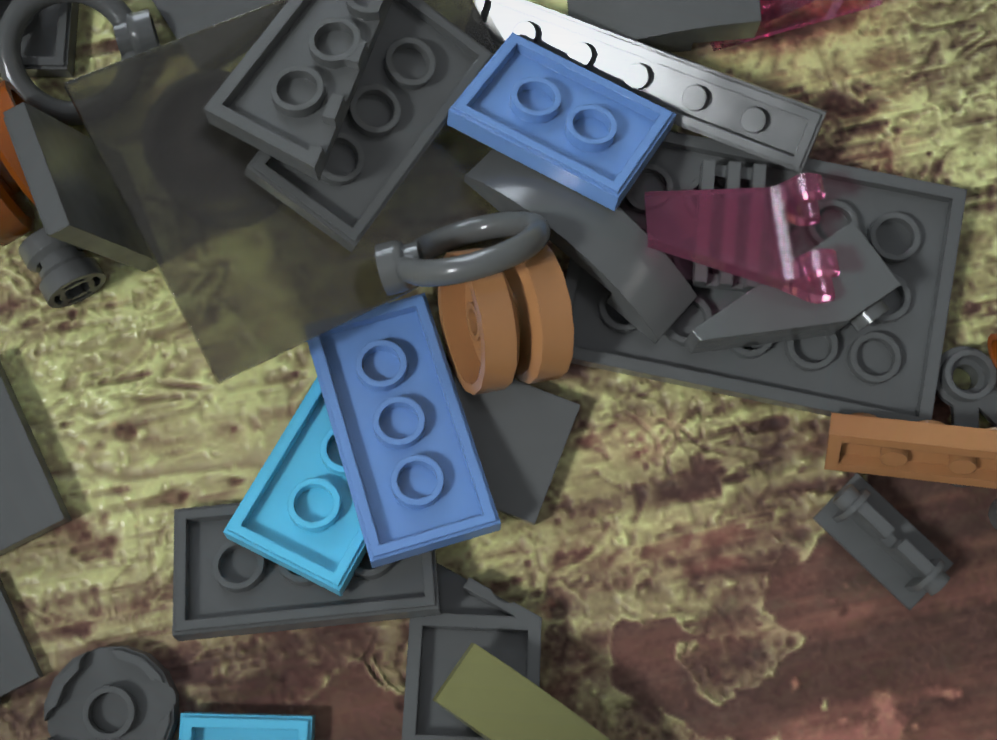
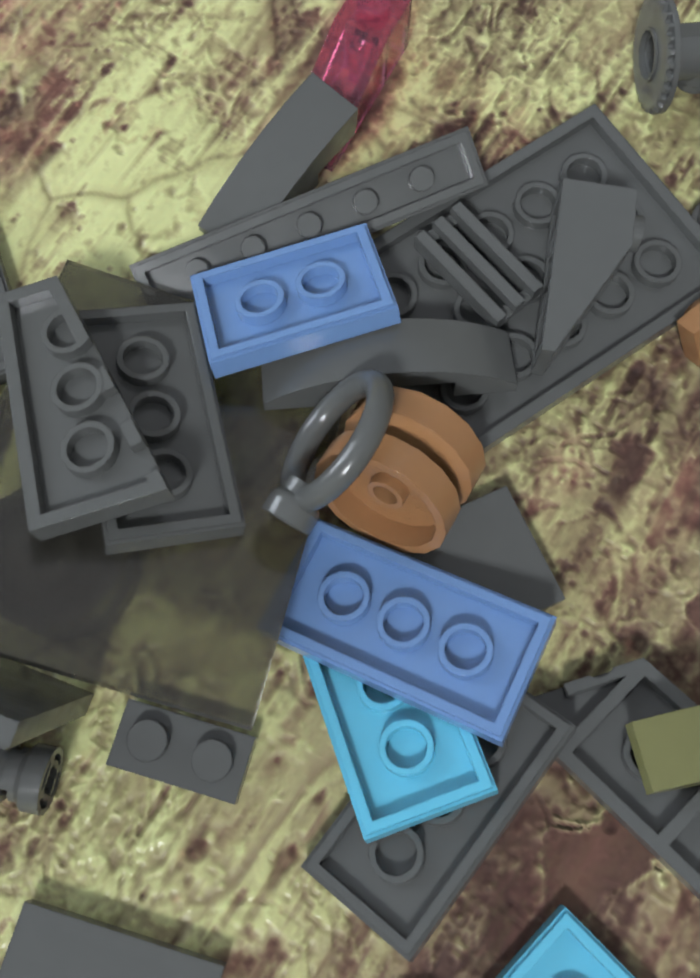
camera: 50 degrees left, 5 degrees down
clear pink flag [644,173,840,304] -> none
none -> dark grey plate [106,698,258,805]

